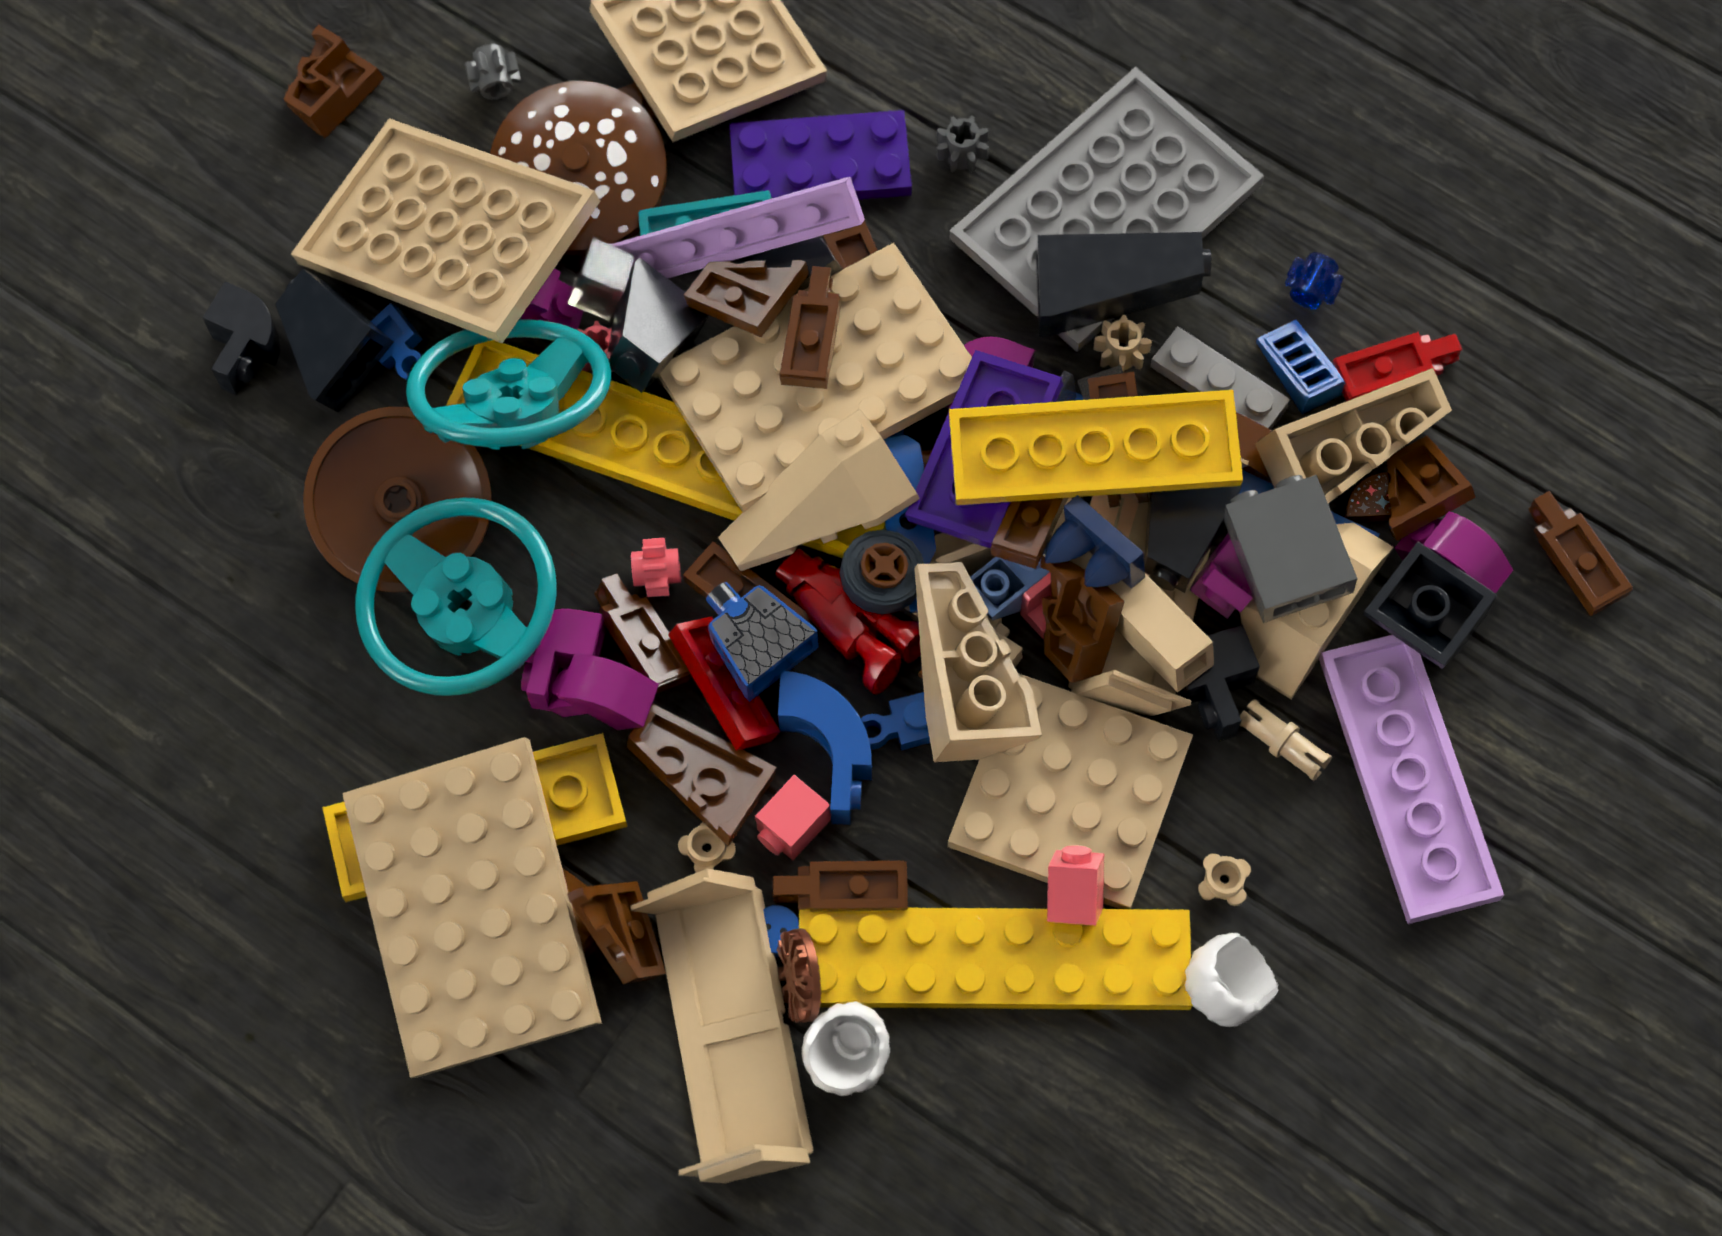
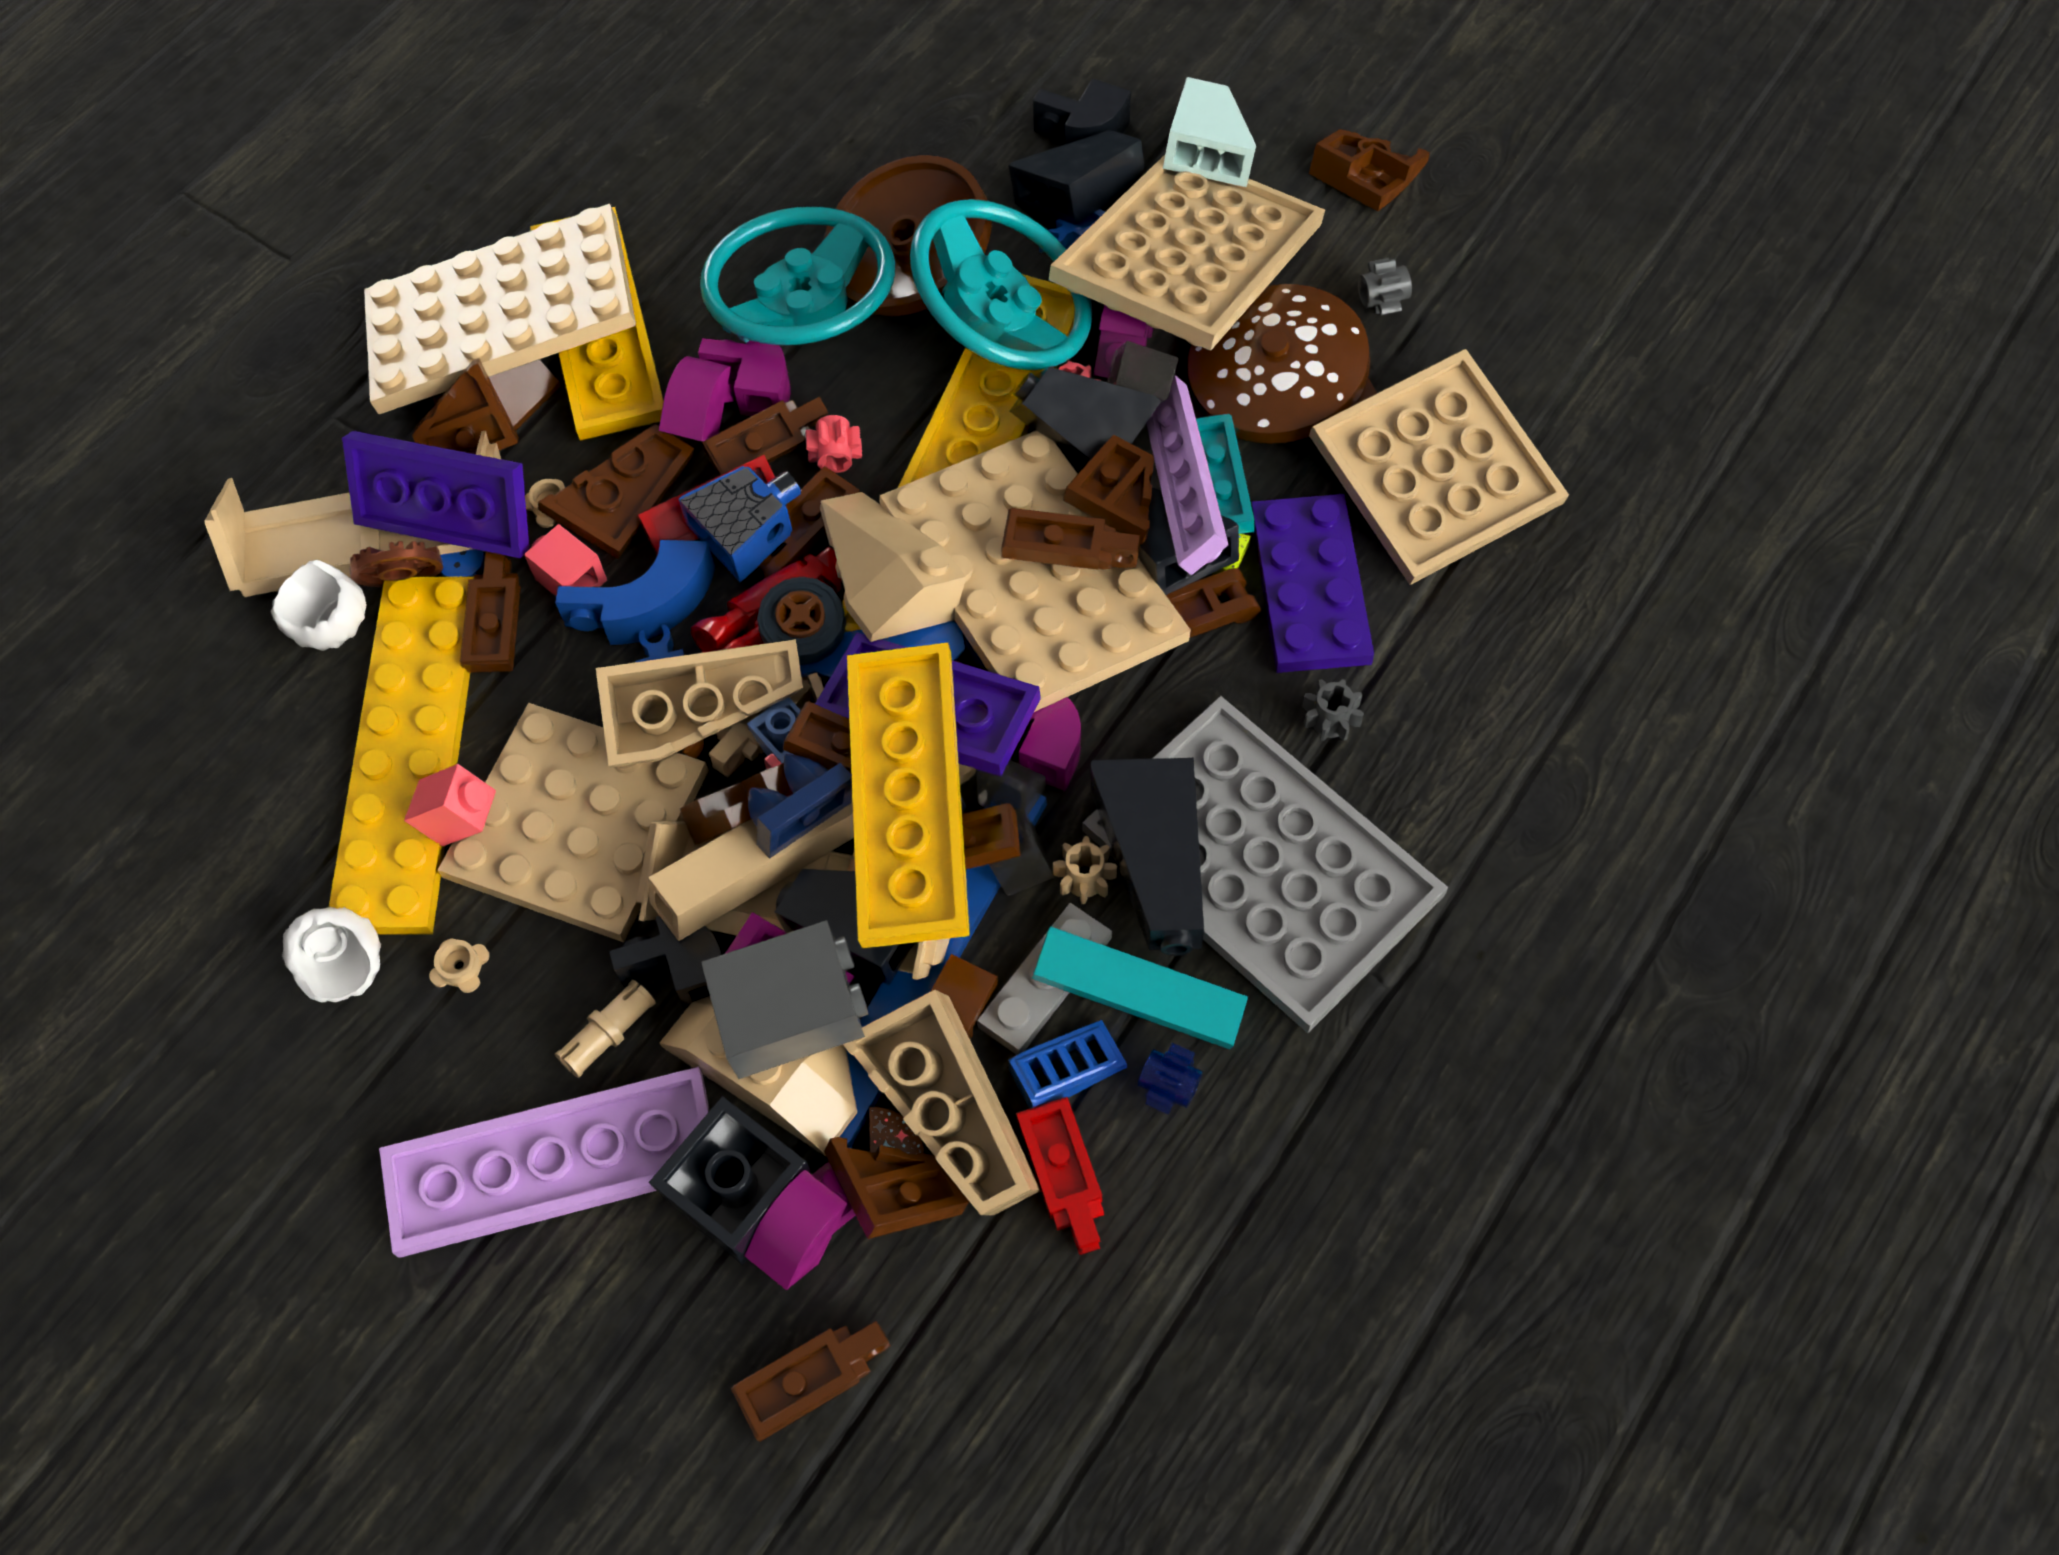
camera: 90 degrees right, 5 degrees down
none -> dark purple plate [342,431,530,558]
none -> teal tile [1031,926,1248,1049]
none -> light aqua slope [1163,77,1256,187]

